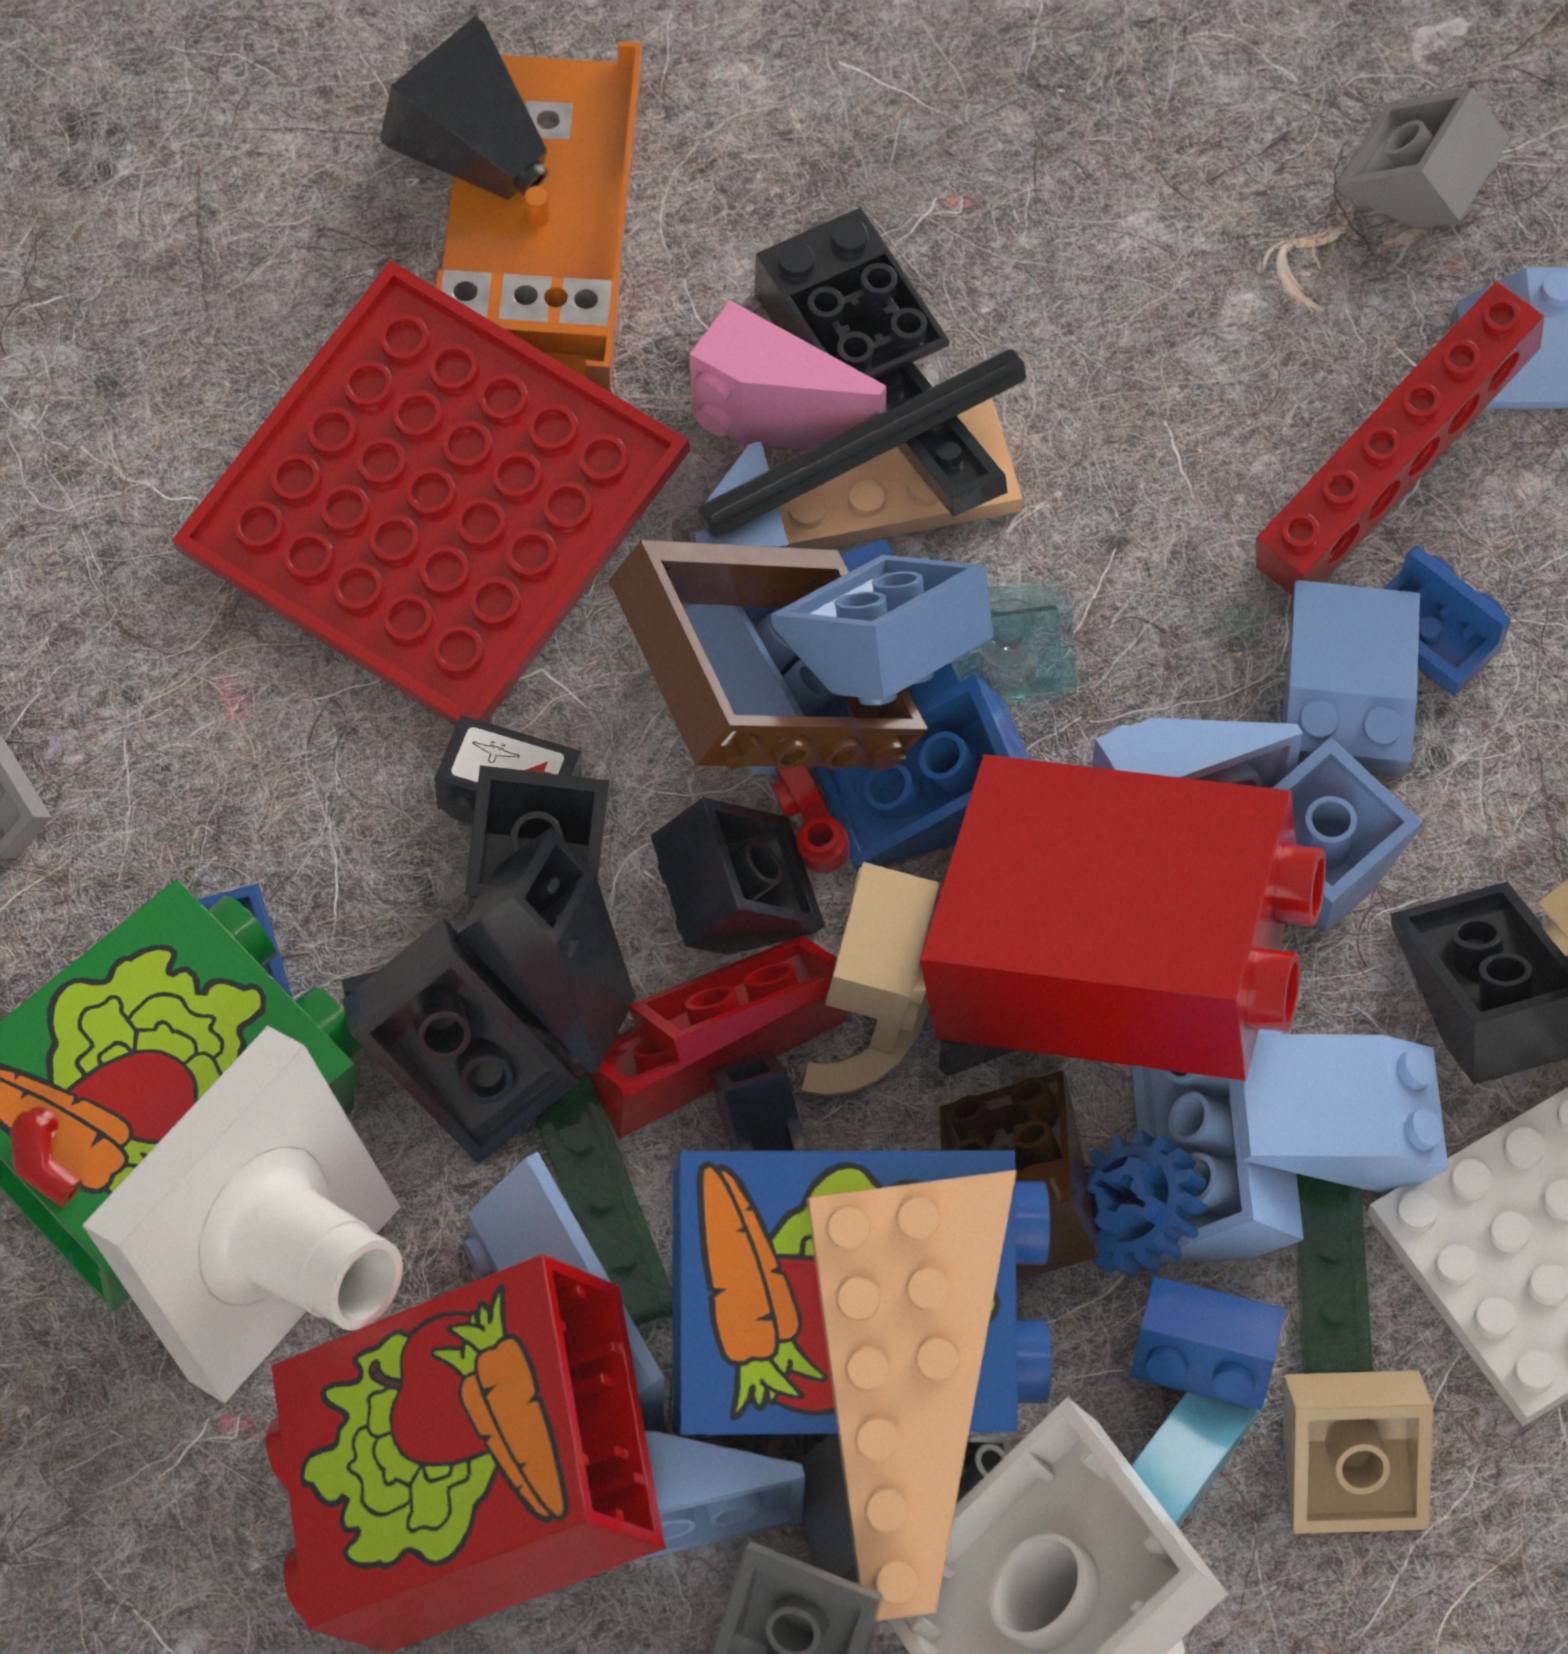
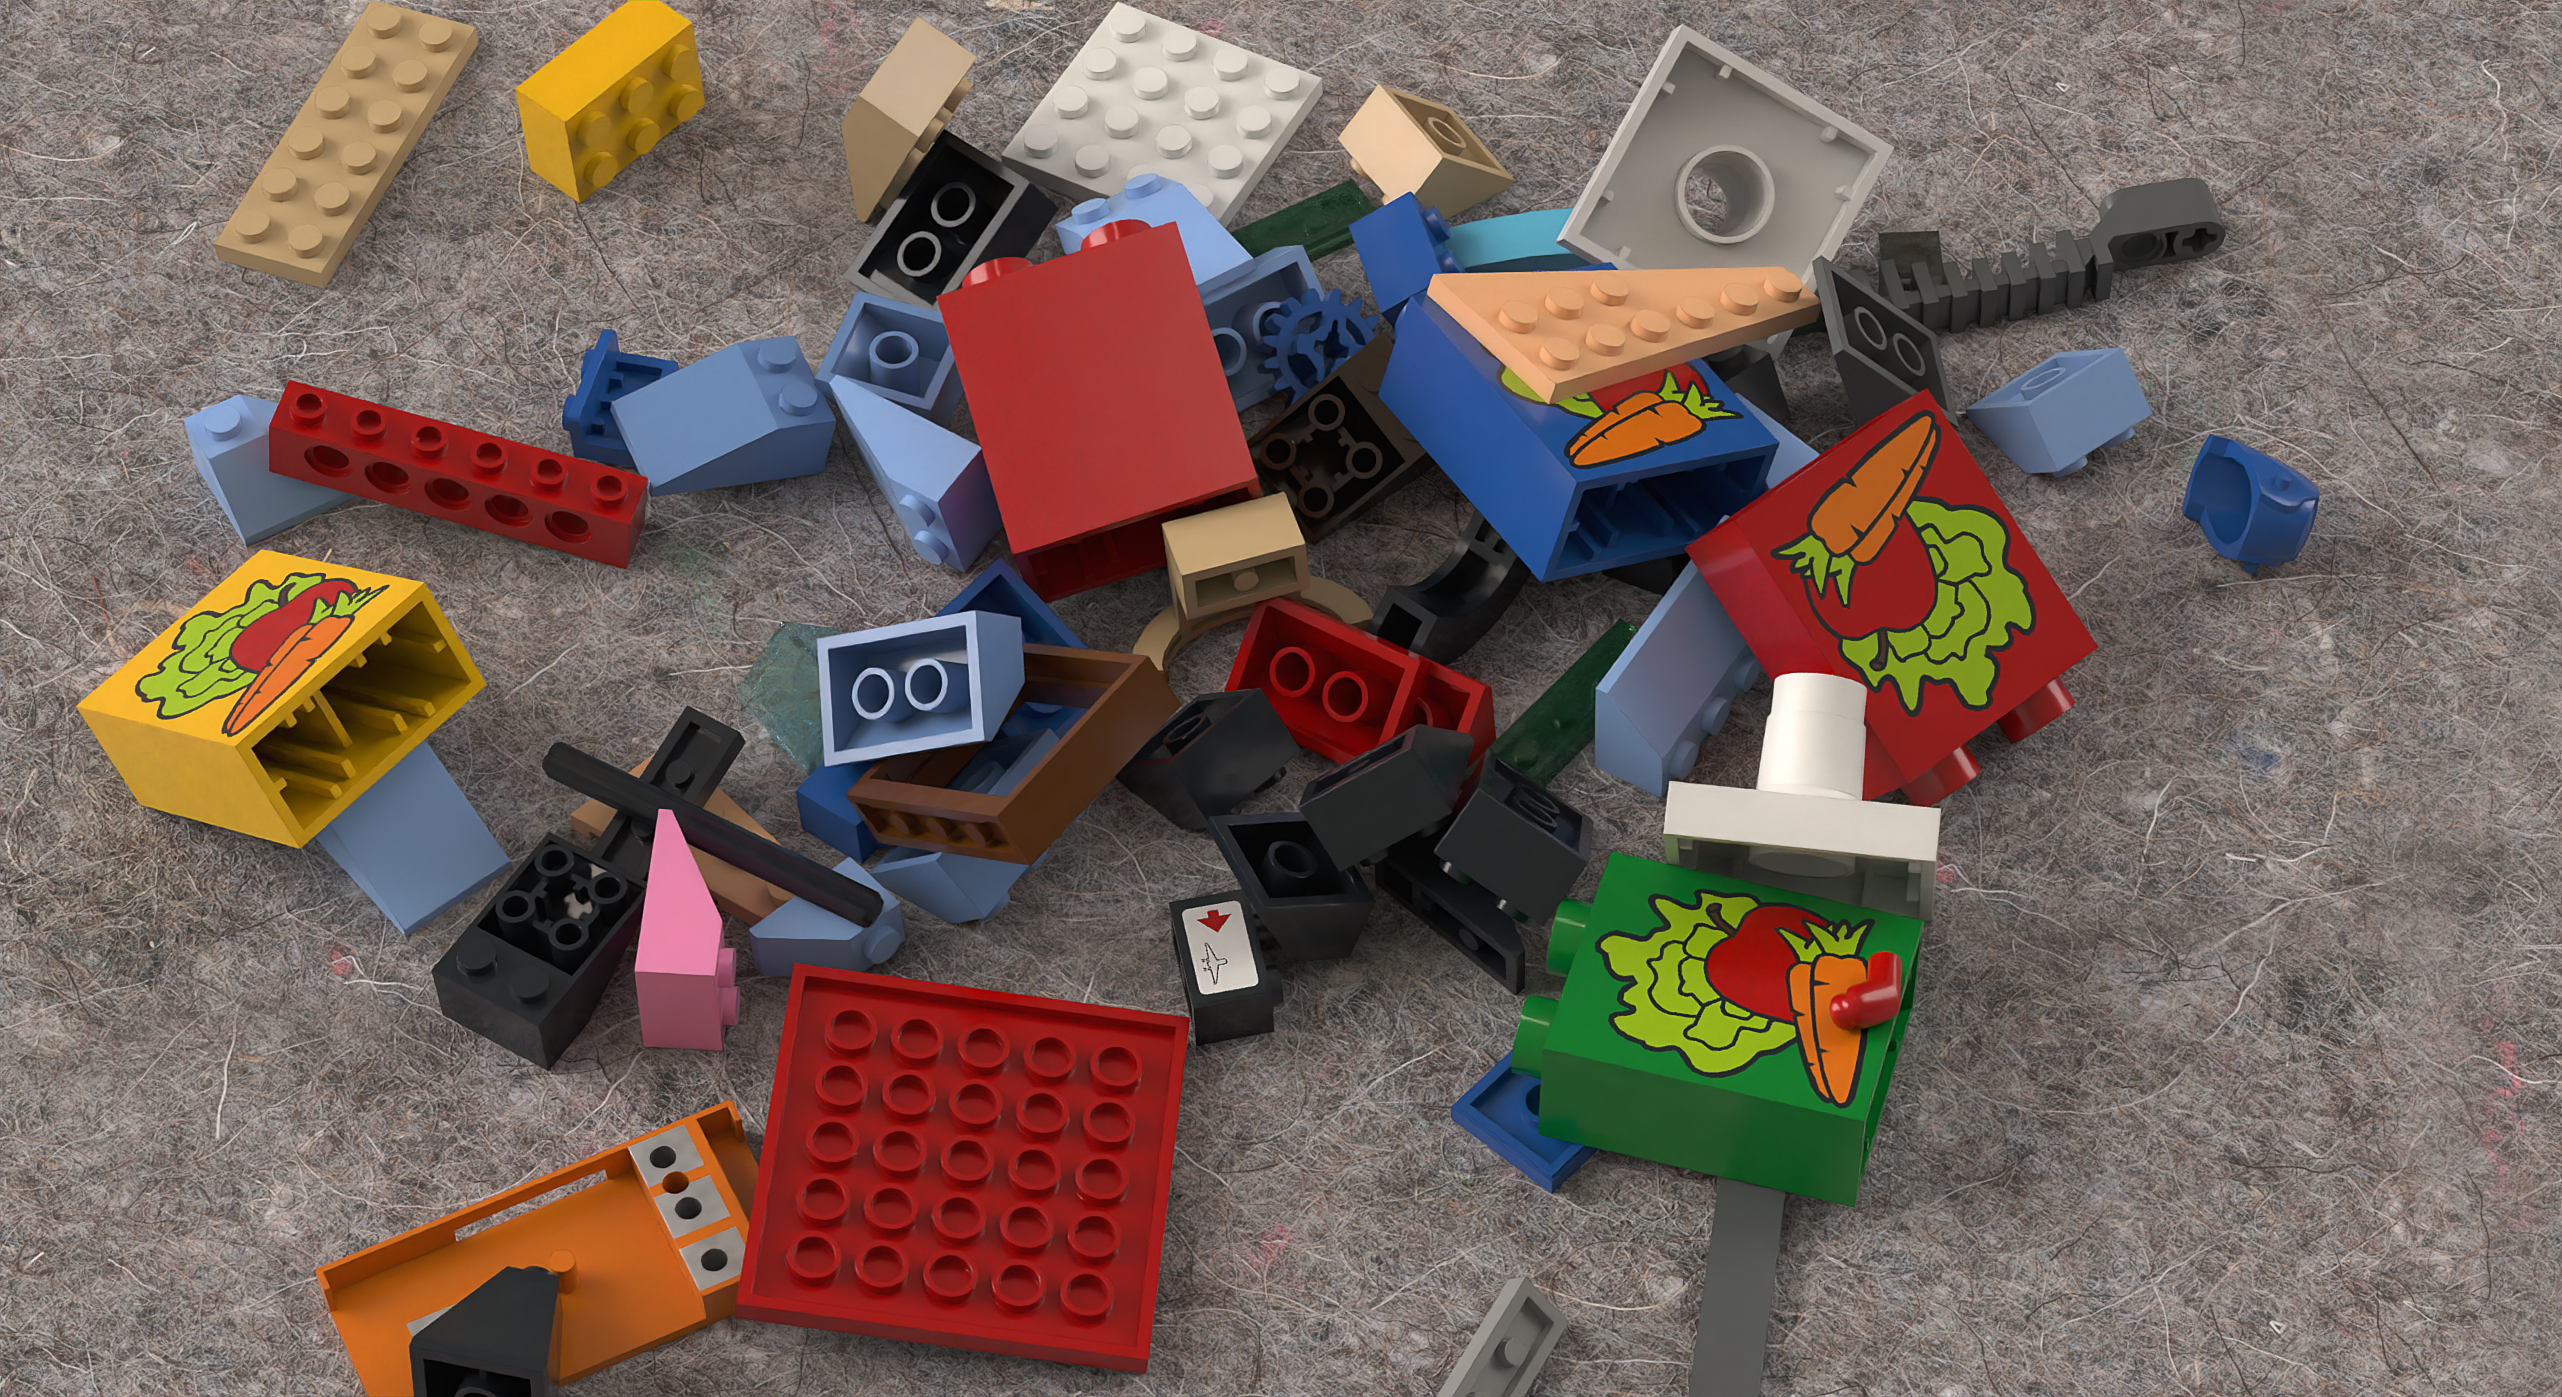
camera: 115 degrees left, 10 degrees down
light grey slope [1335,87,1511,229] -> none
none -> yellow brick [76,549,487,849]
none -> light blue slope [314,740,512,937]

